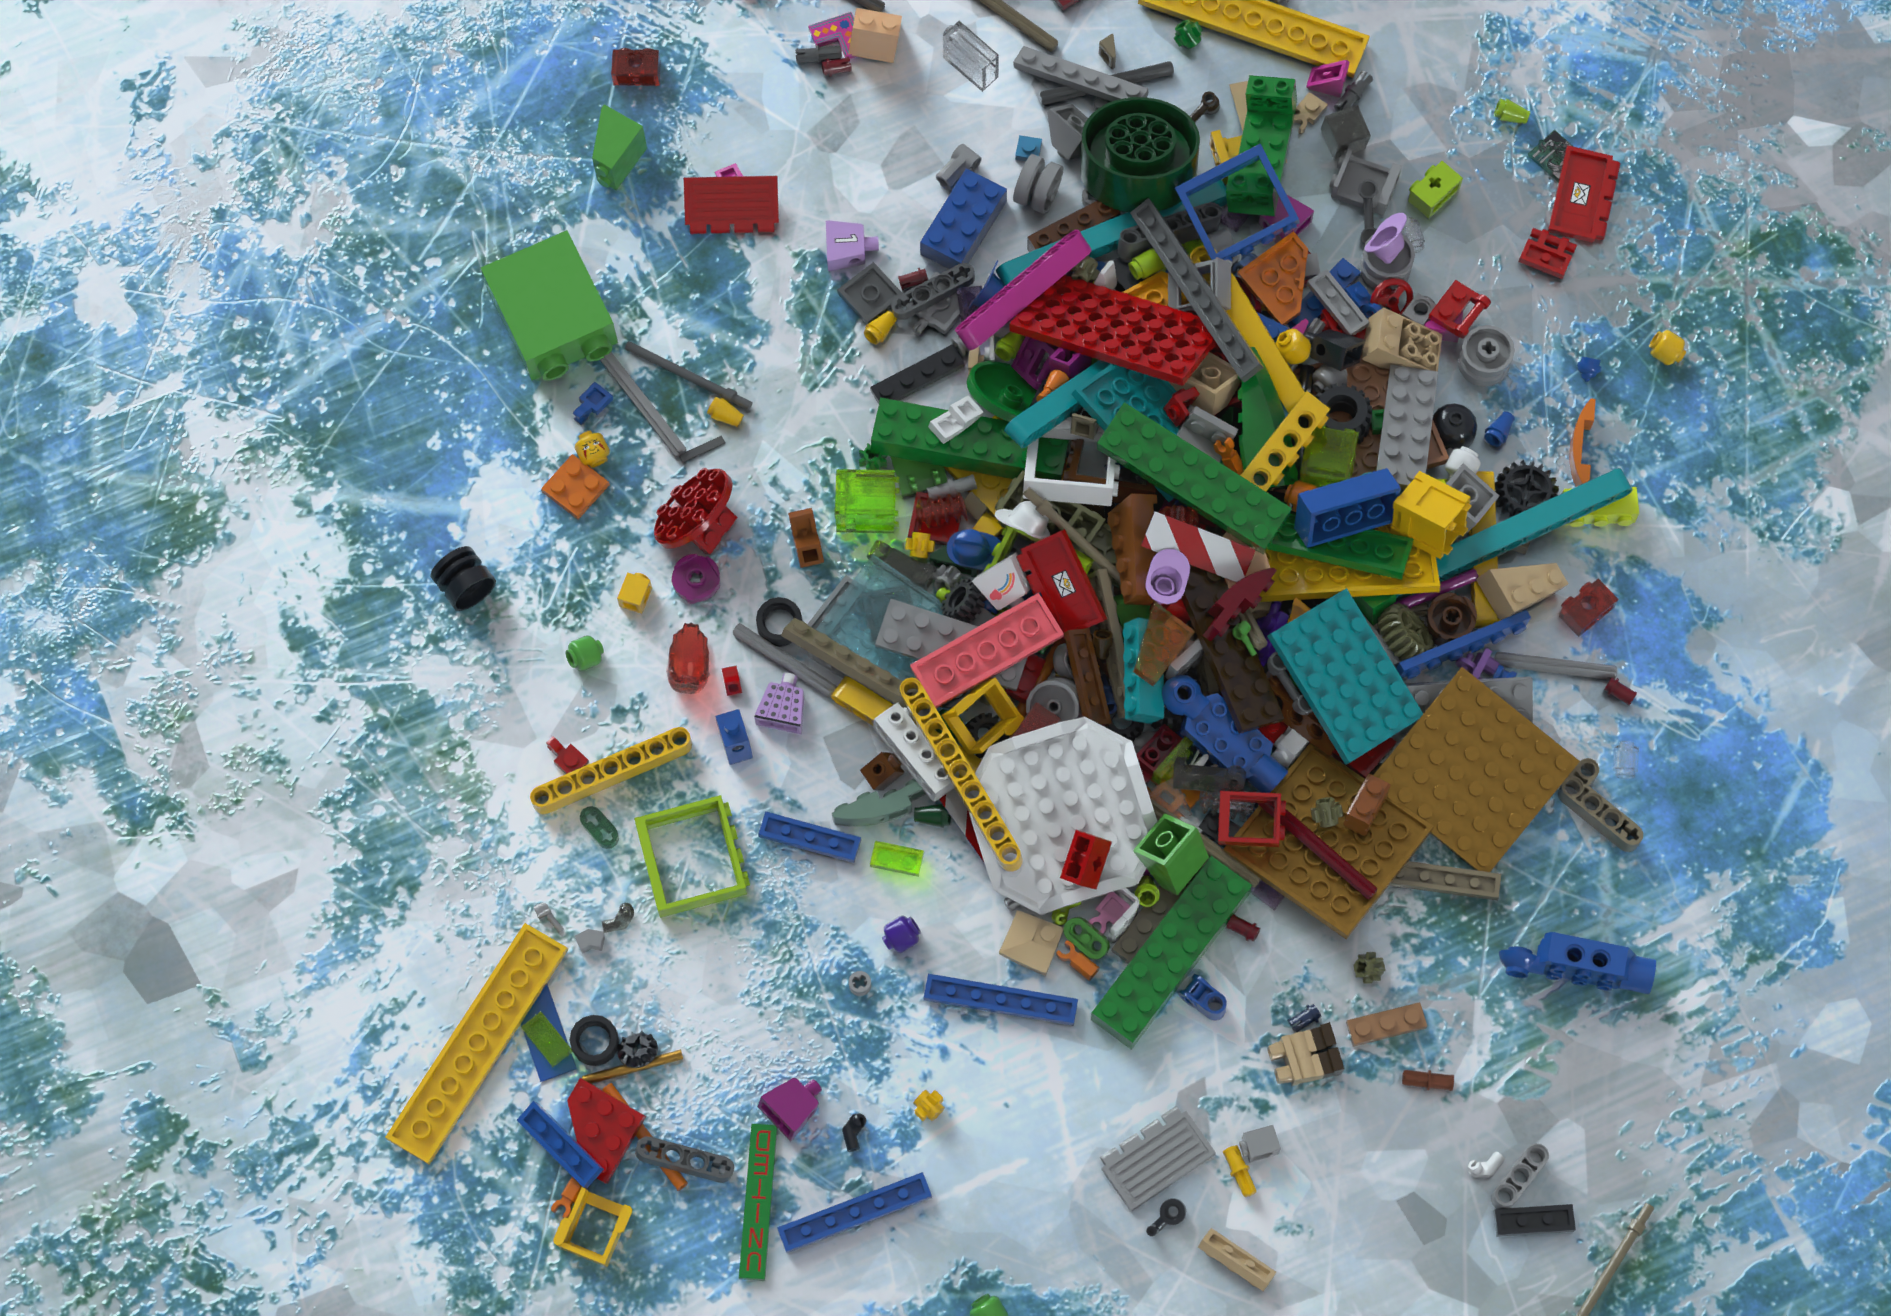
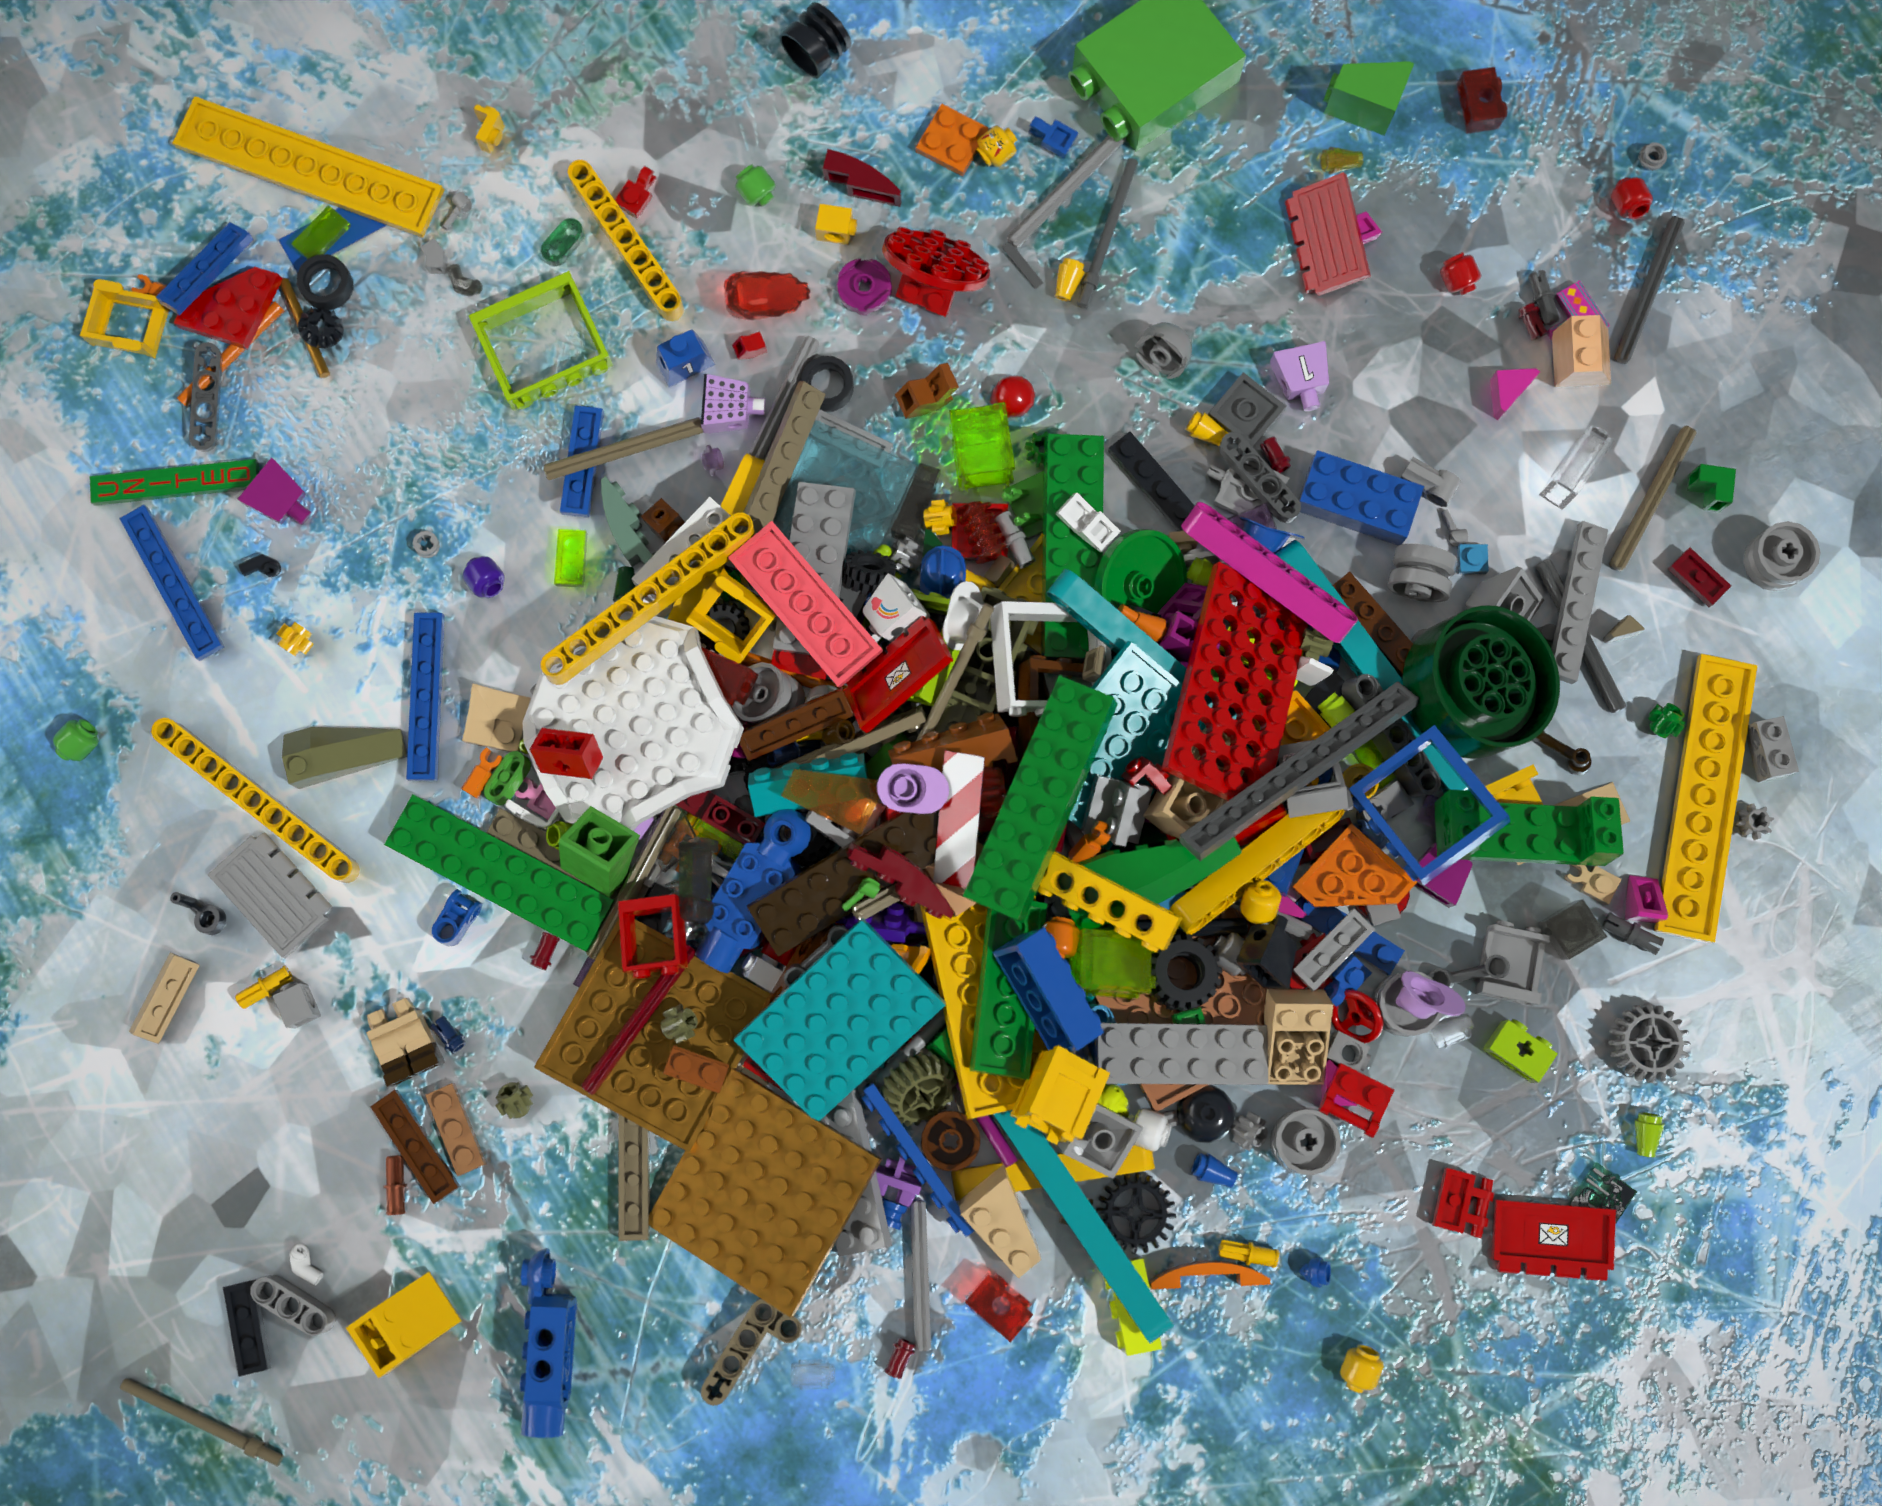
camera: 80 degrees right, 10 degrees up
none -> yellow beam [151,718,360,883]
none -> olive wedge [282,727,408,789]
none -> yellow slope [346,1271,462,1378]
none -> reddish brown plate [370,1090,461,1204]
none -> yellow bracket [473,104,505,154]
none -> dark tan axle [543,417,703,480]
none -> clear purple plate [701,445,724,476]
none -> dark red slope [823,149,902,207]
none -> red hair [990,375,1035,418]
none -> light grey cylinder [1135,322,1192,379]
none -> yellow axle [1218,1240,1279,1268]
none -> light grey gear [1231,1111,1268,1151]
none -> clear yellow cone [1320,147,1363,175]
none -> red head [1440,252,1481,296]
none -> light grey hand [1441,509,1468,546]
none -> dark pink slope [1490,368,1540,420]
none -> light grey gear [1608,1004,1691,1083]

